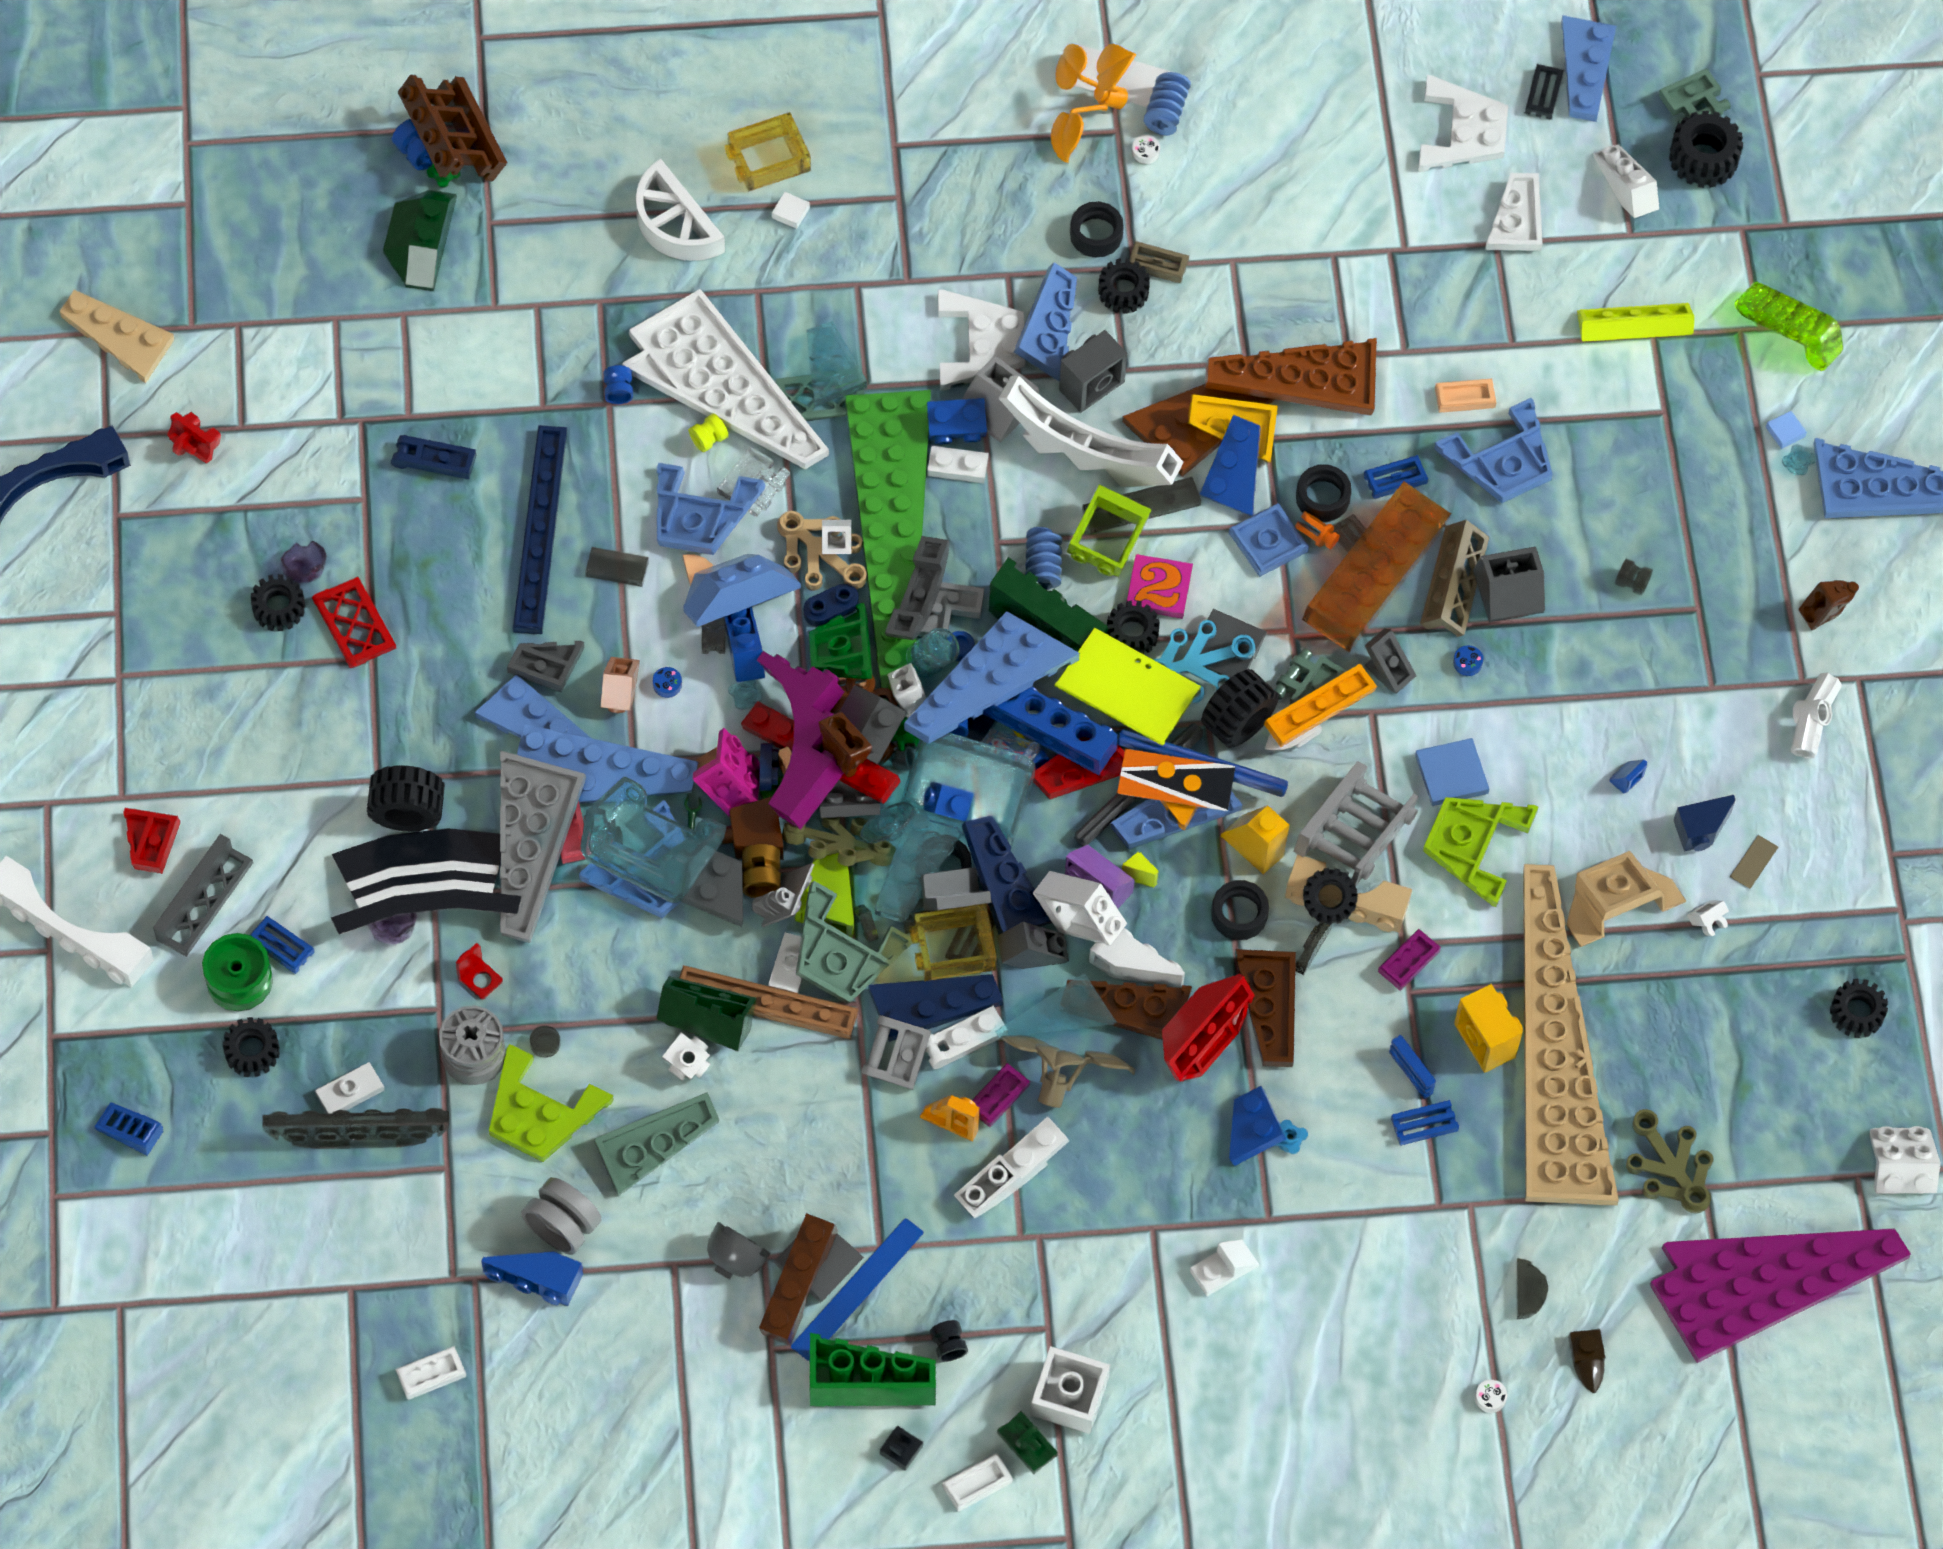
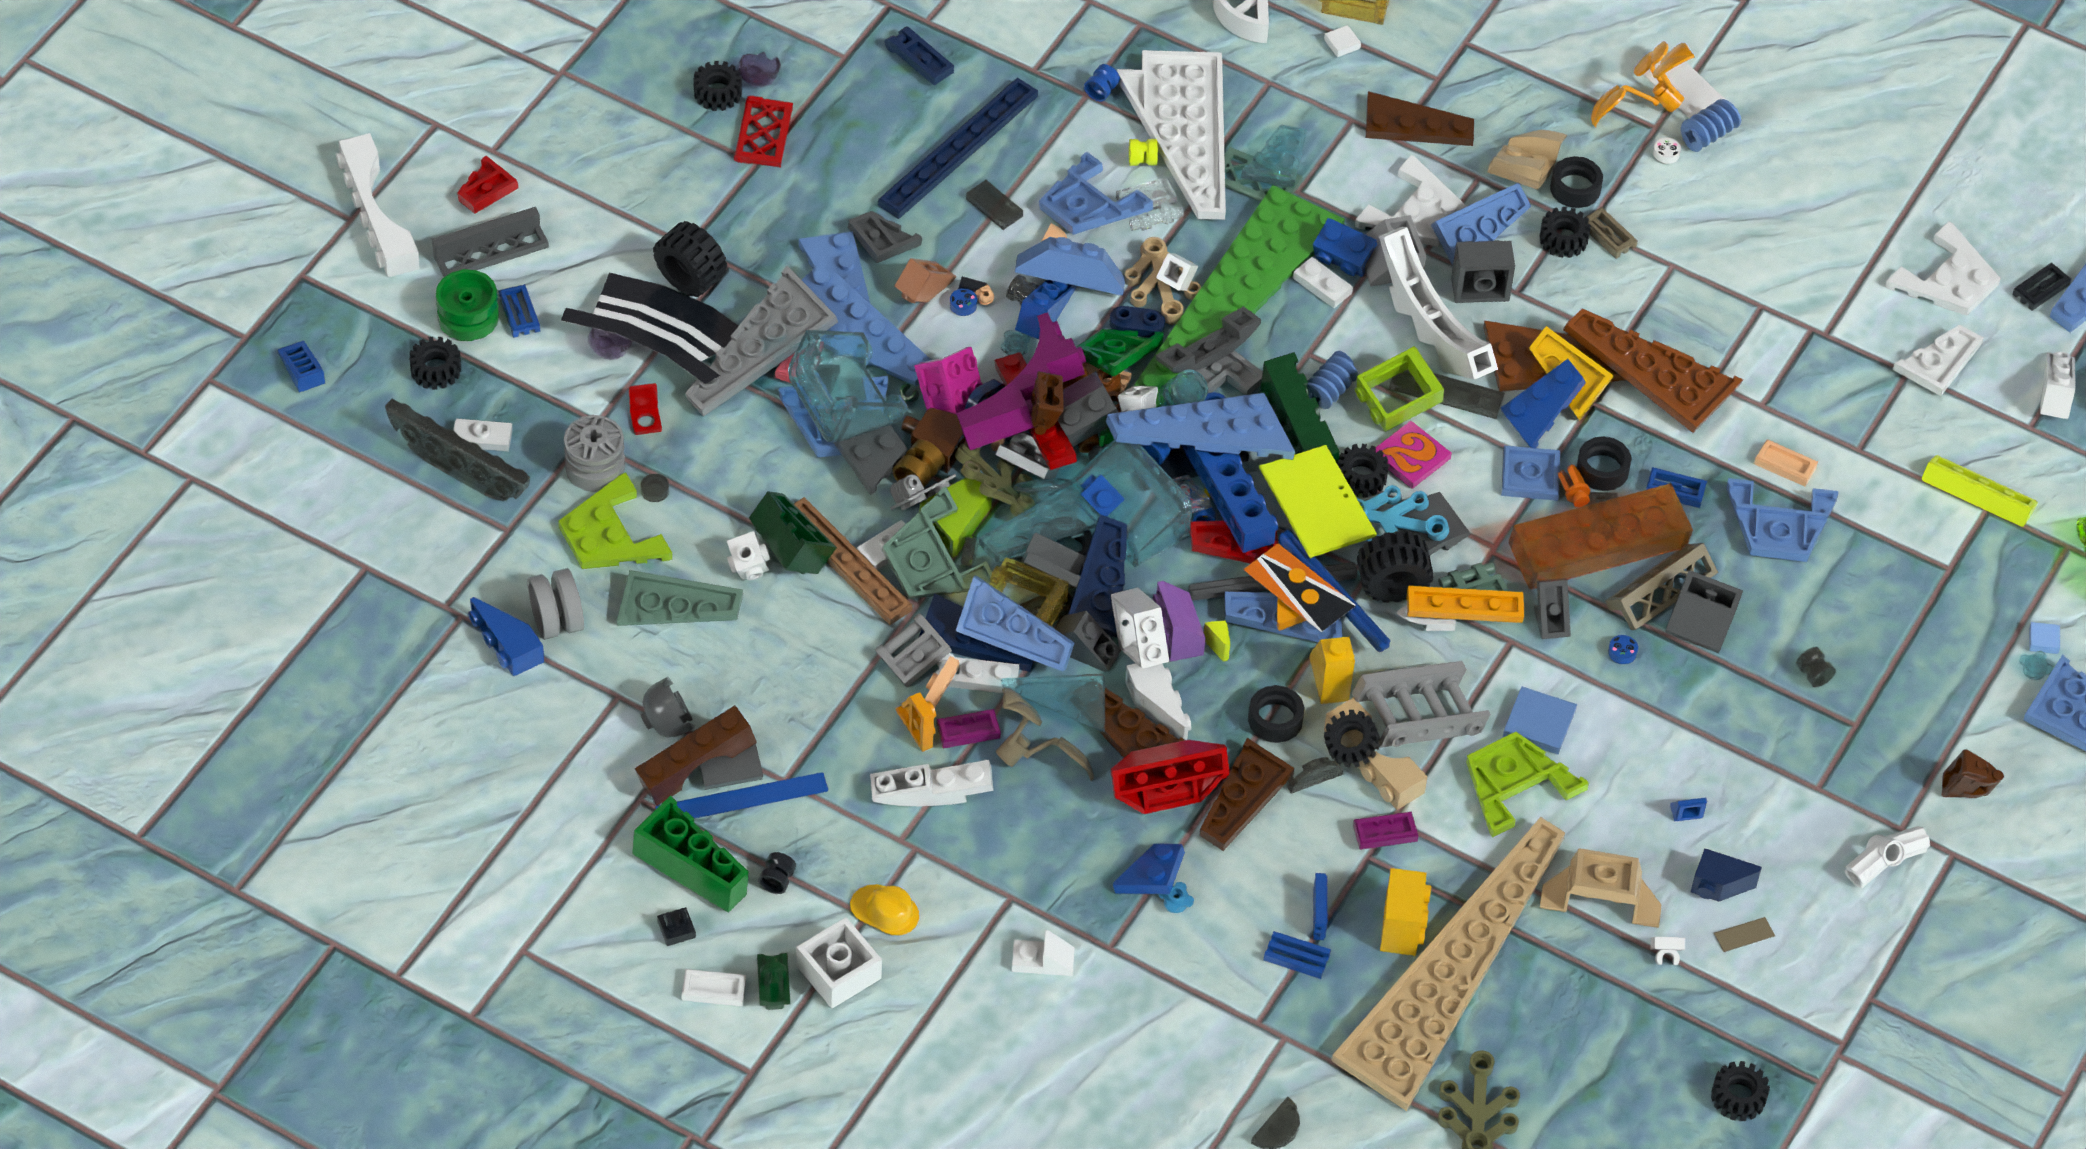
camera: 35 degrees right, 10 degrees down
white plate [396,1346,466,1400] -> none
none -> yellow piece [850,884,919,935]
none -> light nougat plate [925,656,959,708]
none -> medium blue wing [956,576,1074,671]
none -> arm [958,276,994,305]
none -> reddish brown wing [1365,91,1474,146]
none -> tan piece [1487,129,1567,190]

